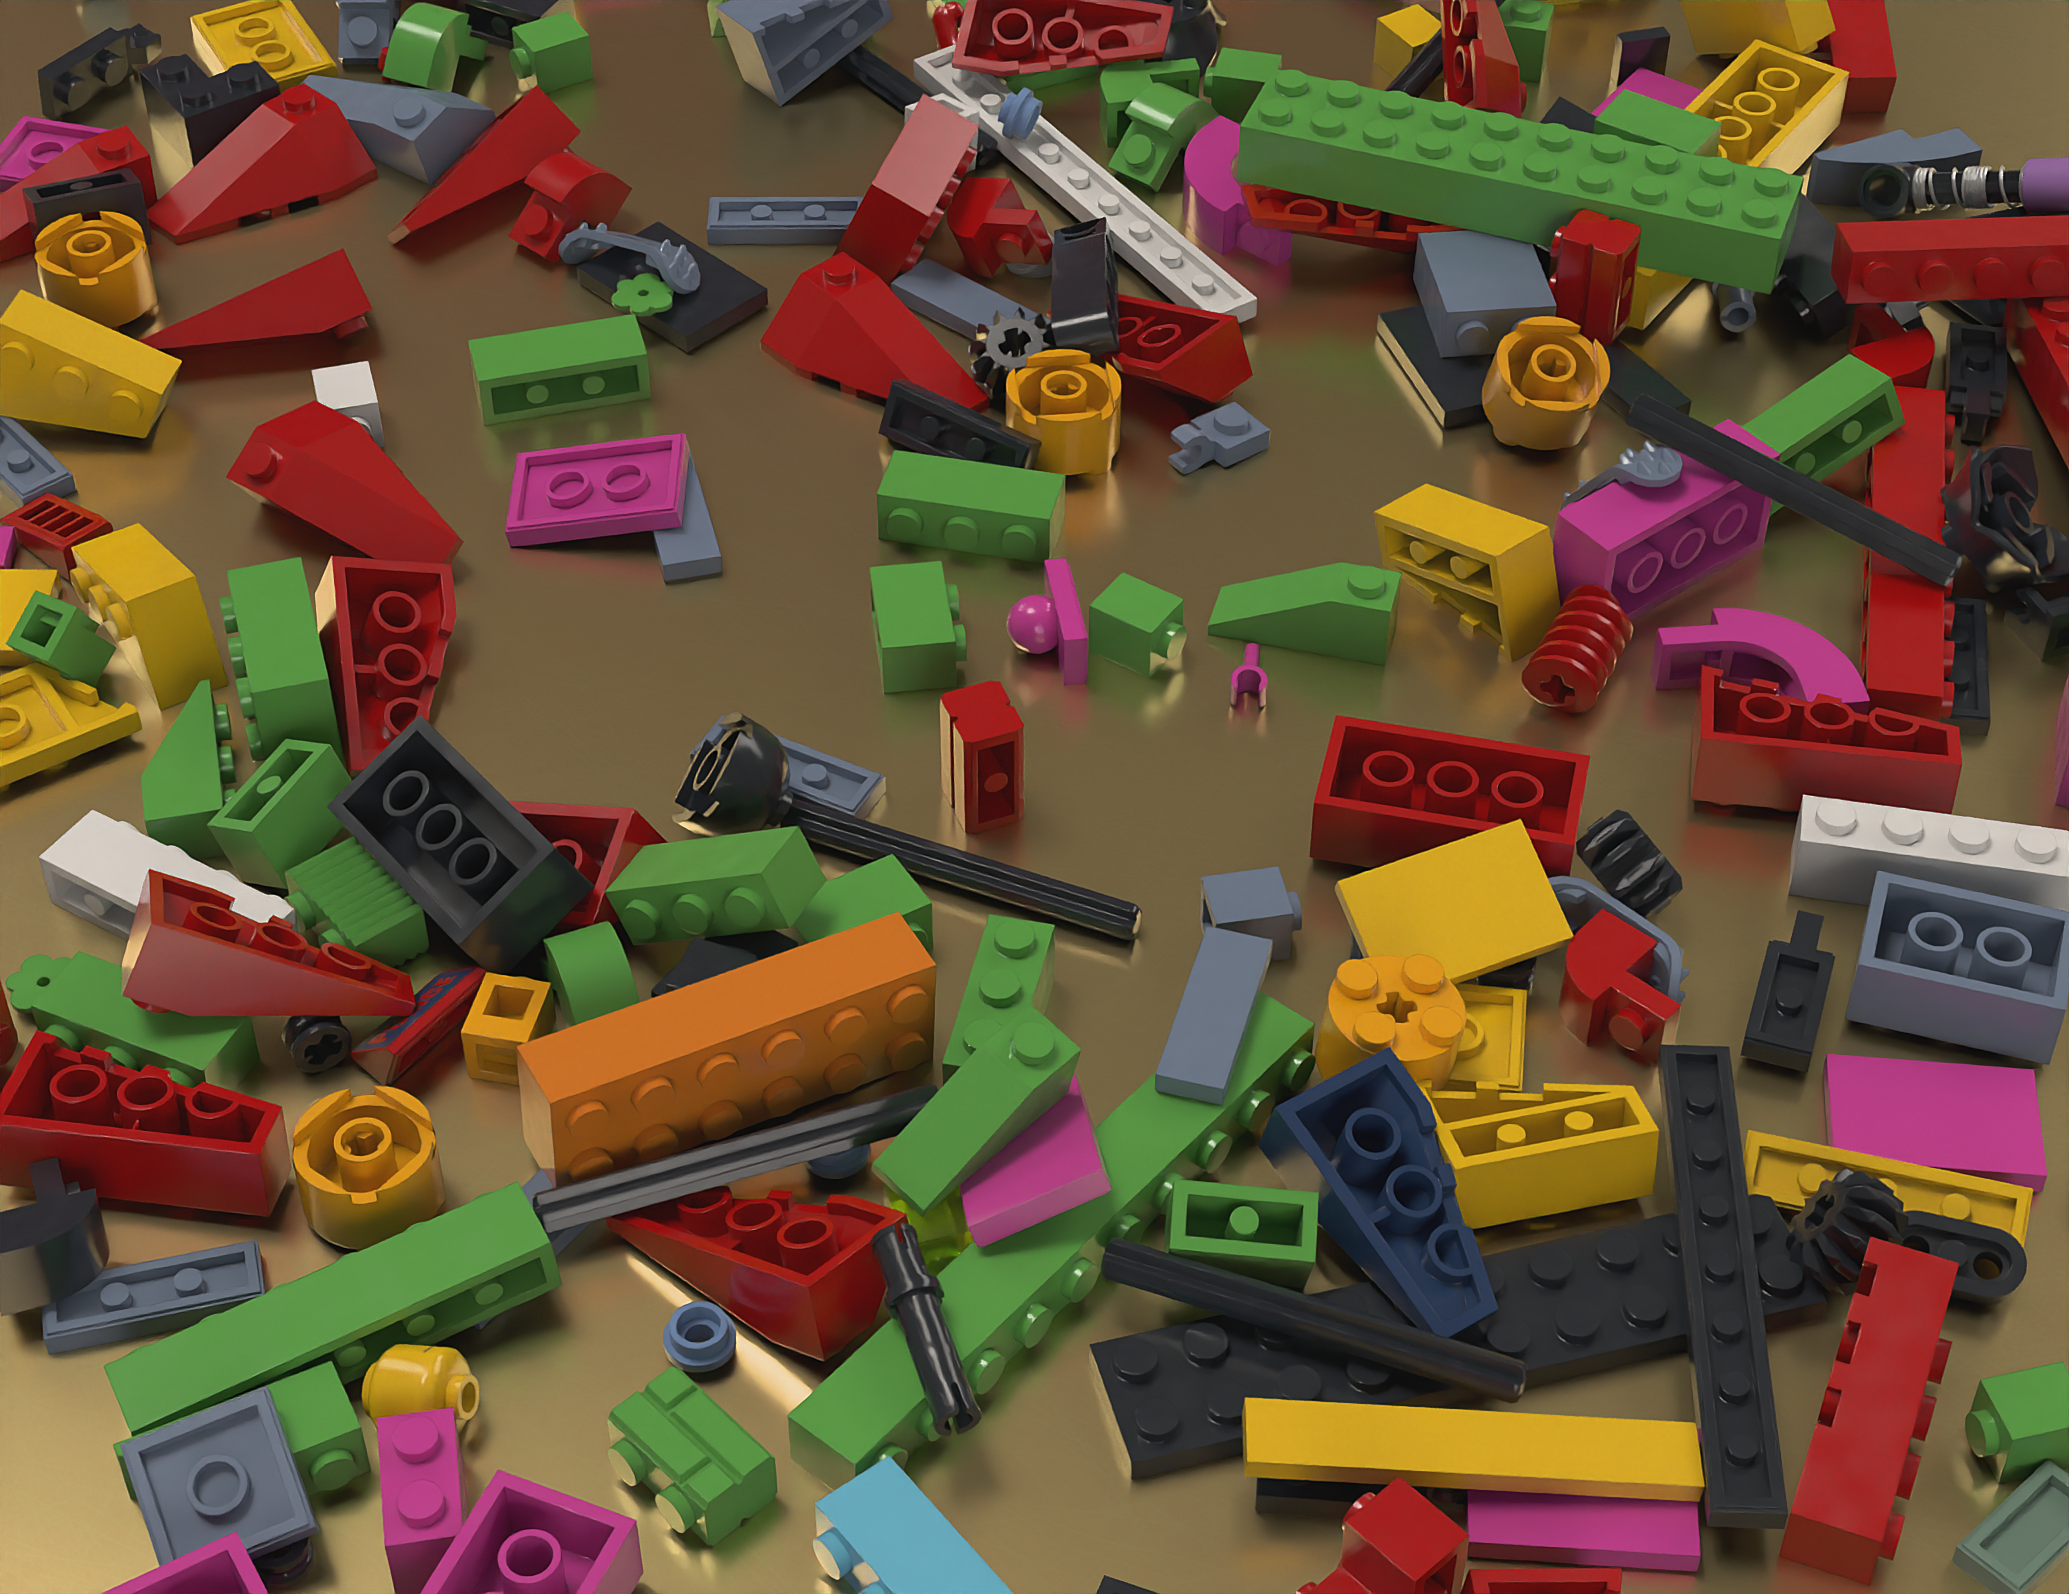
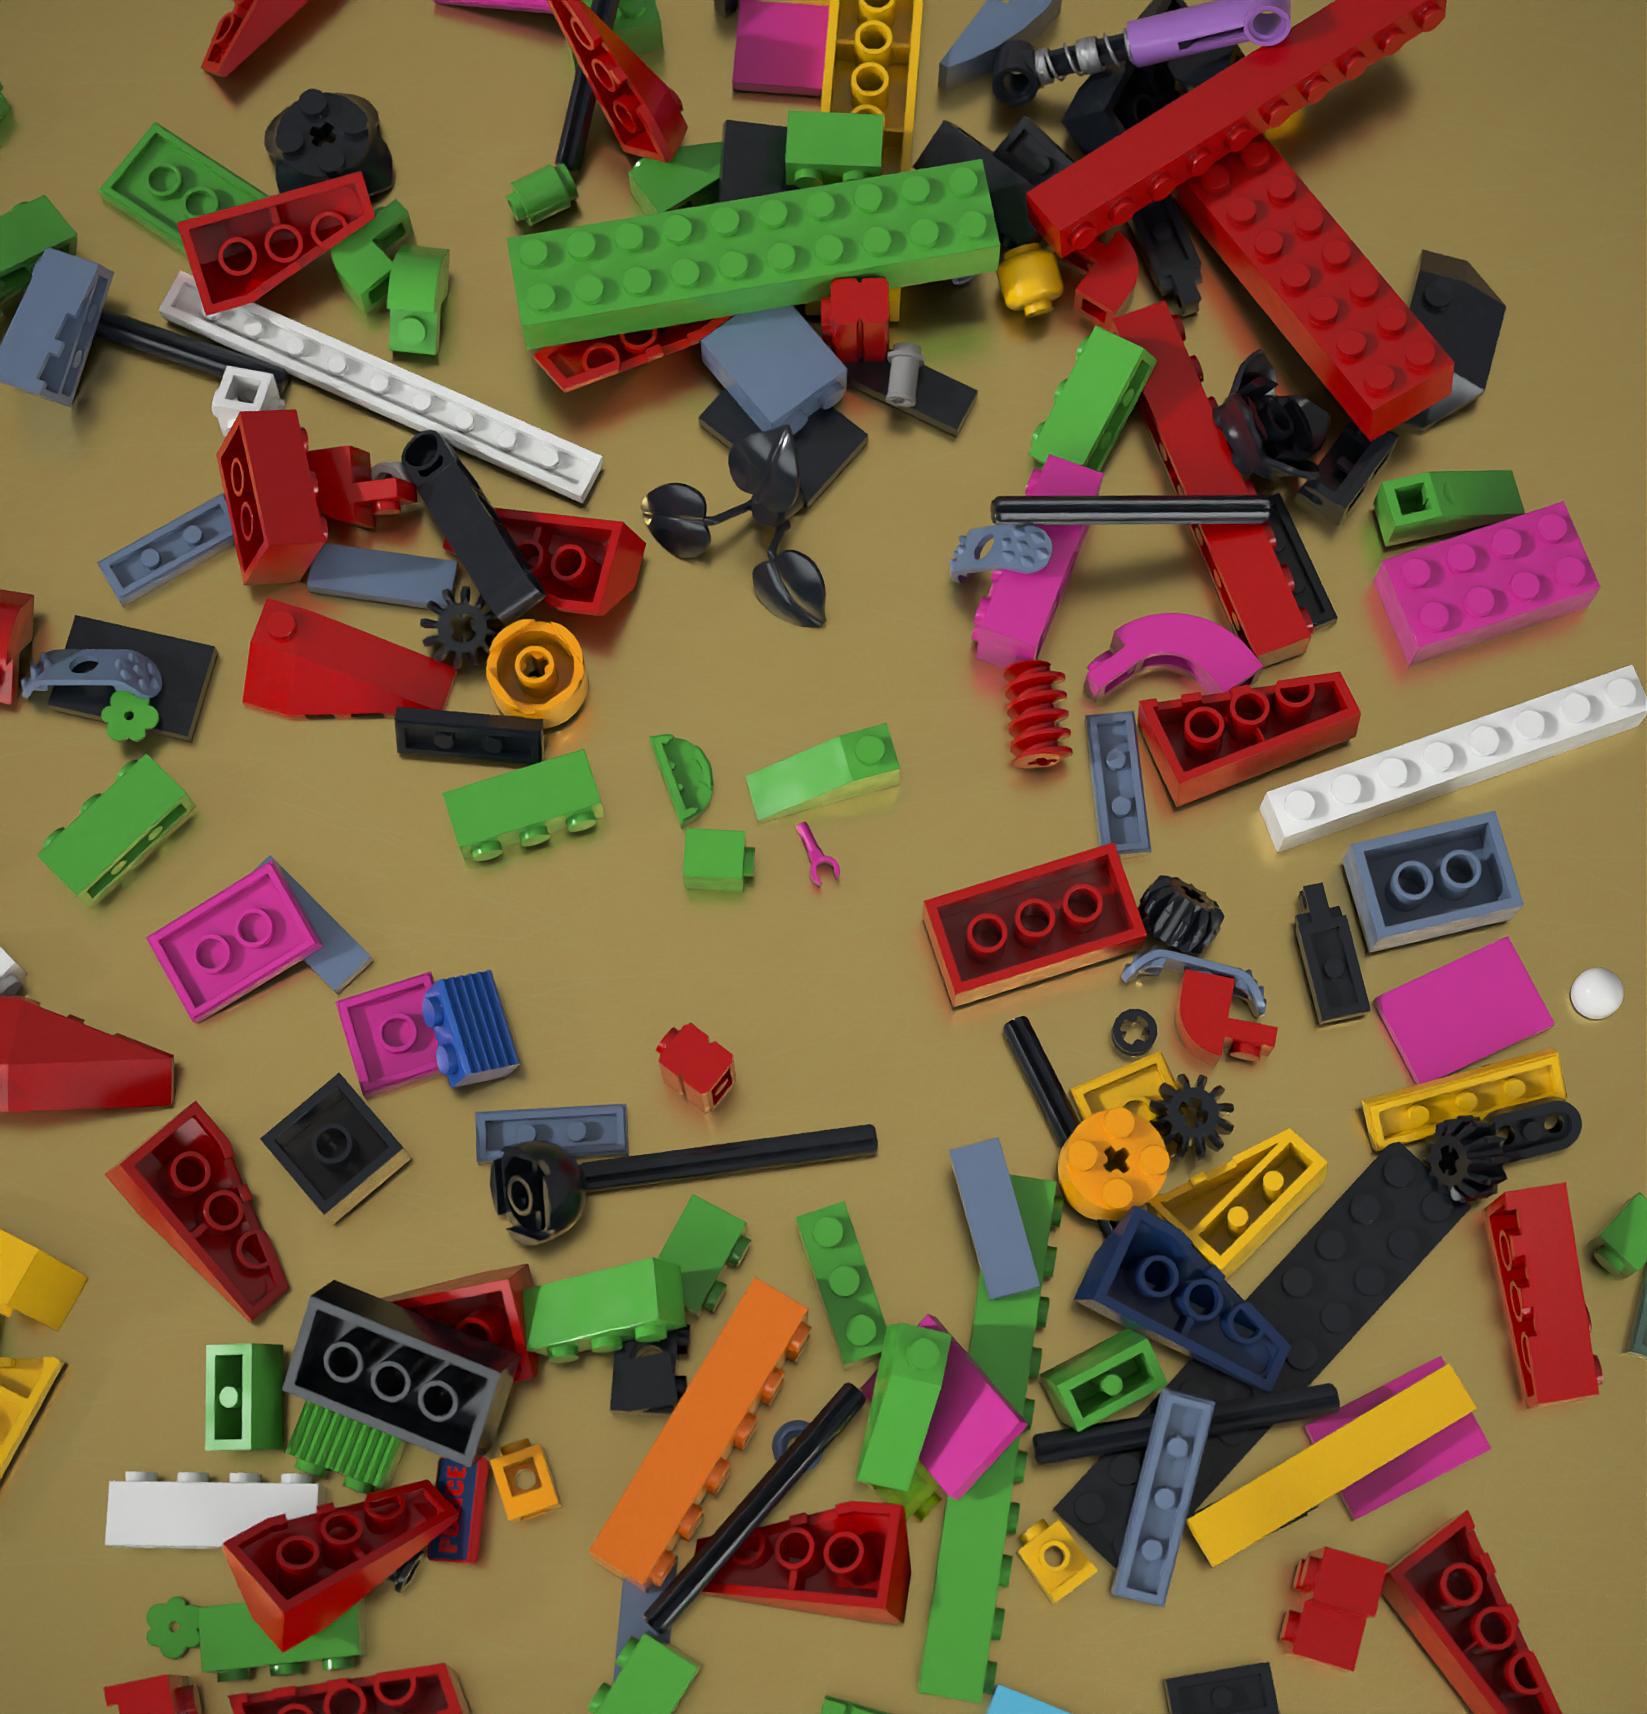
camera: 30 degrees left, 30 degrees up
bright green slope [141,679,237,860] -> none
bright green brick [219,557,346,770] -> none
light orange brick [292,1086,446,1252] -> none
bright green brick [539,921,640,1028] -> none
medium blue plate [663,1301,737,1372] -> none
bright green brick [869,561,967,693] -> none
black pin [870,1223,982,1436] -> none
red arm [931,1,964,50] -> none
medium blue plate [998,87,1043,140] -> none
dark pink tile [1006,558,1088,686] -> none
sand blue plate [1168,401,1271,474] -> none
dark pink arch [1182,115,1292,266] -> none
sand blue brick [1199,866,1302,961] -> none
bright green brick [1203,47,1282,123] -> none
yellow tile [1334,819,1574,985] -> none
yellow brick [1373,4,1444,81] -> none
yellow wedge [1374,483,1561,663] -> none
light orange brick [1482,316,1610,450] -> none
black tile [1657,1044,1788,1529] -> none
none -> black brick [260,1073,412,1224]
none -> dark pink tile [335,971,442,1098]
none -> blue brick [422,970,520,1088]
none -> black plant [641,424,827,627]
none -> bright green tile [649,734,714,829]
none -> light grey pin [886,342,925,407]
none -> yellow head [996,243,1064,317]
none -> yellow brick [1015,1518,1098,1604]
none -> sand blue tile [1085,711,1151,858]
none -> sand blue tile [1111,1387,1216,1607]
none -> black gear [1148,1074,1234,1161]

